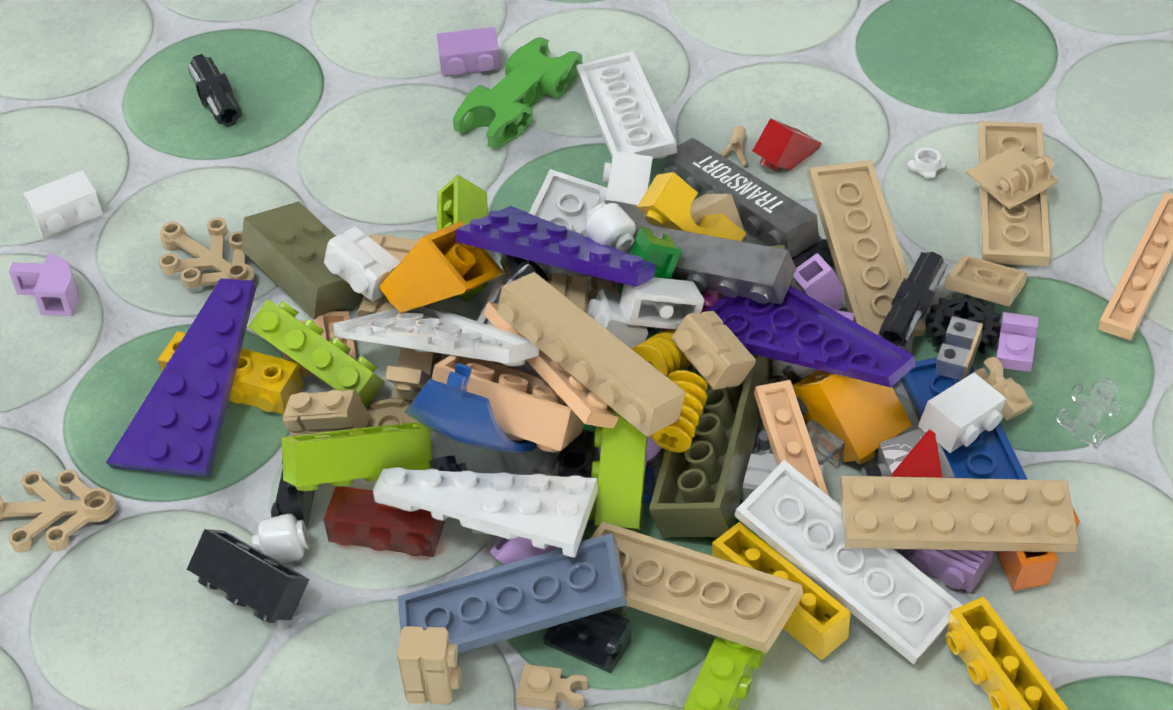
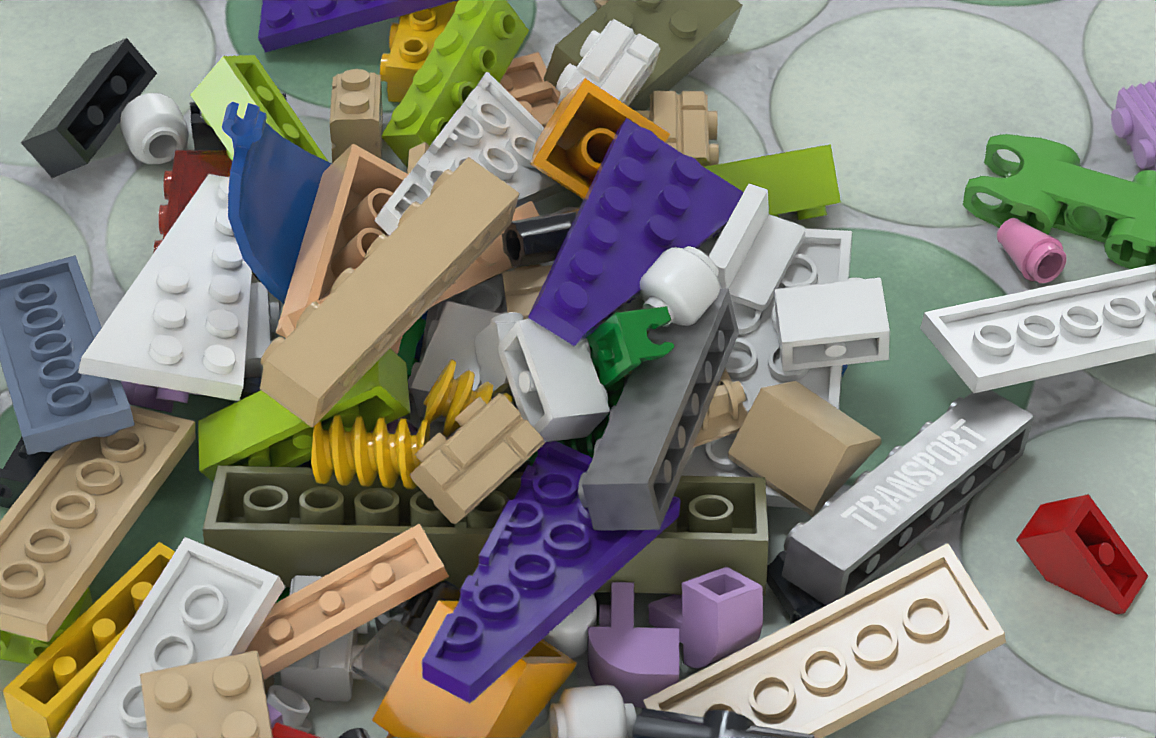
camera: 75 degrees right, 0 degrees up
yellow arch [637,172,746,241] -> none
tan bar [720,126,748,167] -> none
none -> white panel [709,183,805,311]
none -> bright pink cone [997,218,1066,283]

